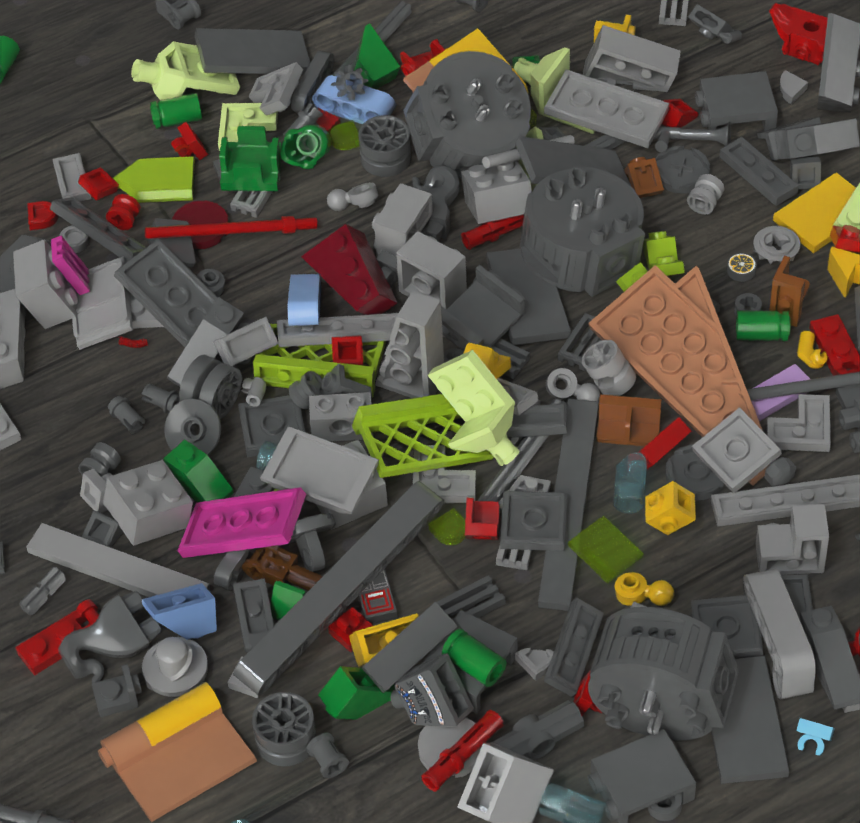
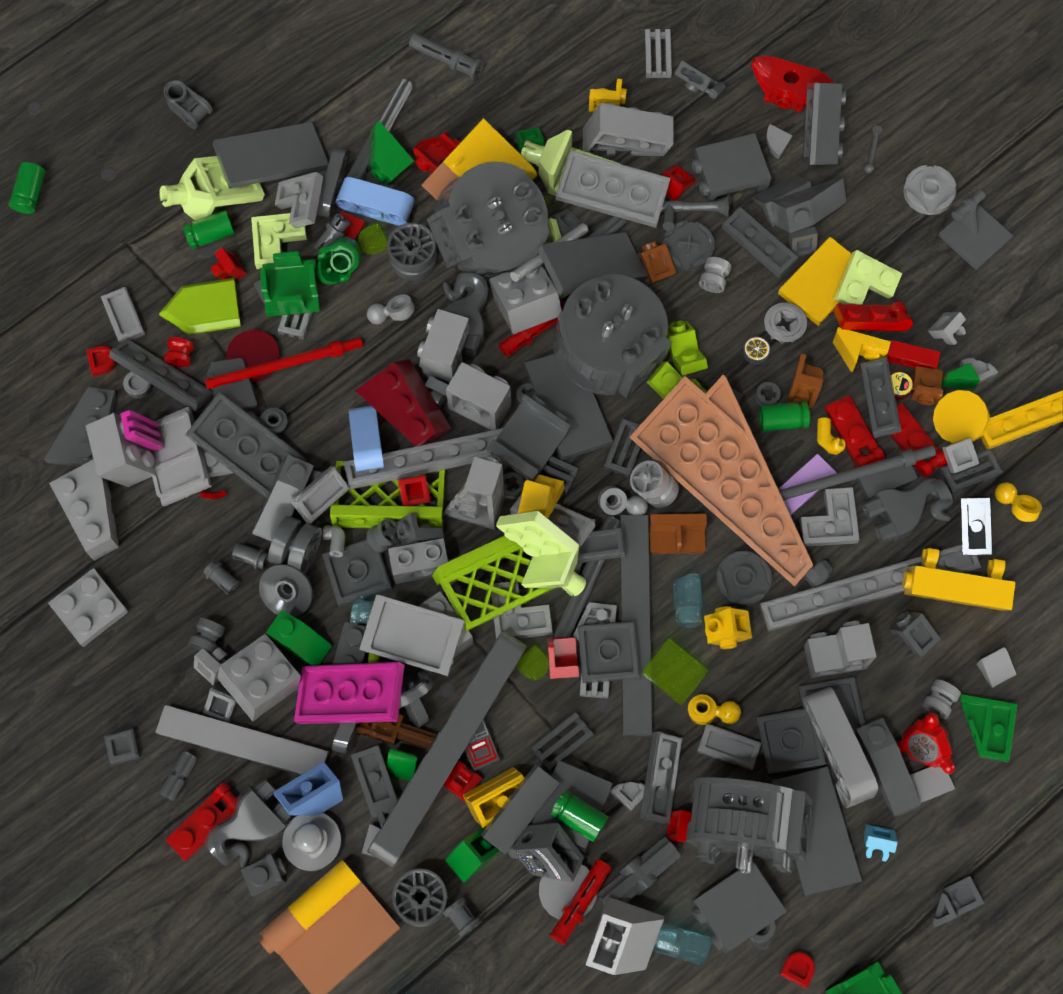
camera: 10 degrees left, 20 degrees up
red tile [78,167,119,200] -> none
dark grey gear [331,65,368,100] -> none
red piece [633,417,692,470] -> none
light grey plate [692,407,782,494] -> none

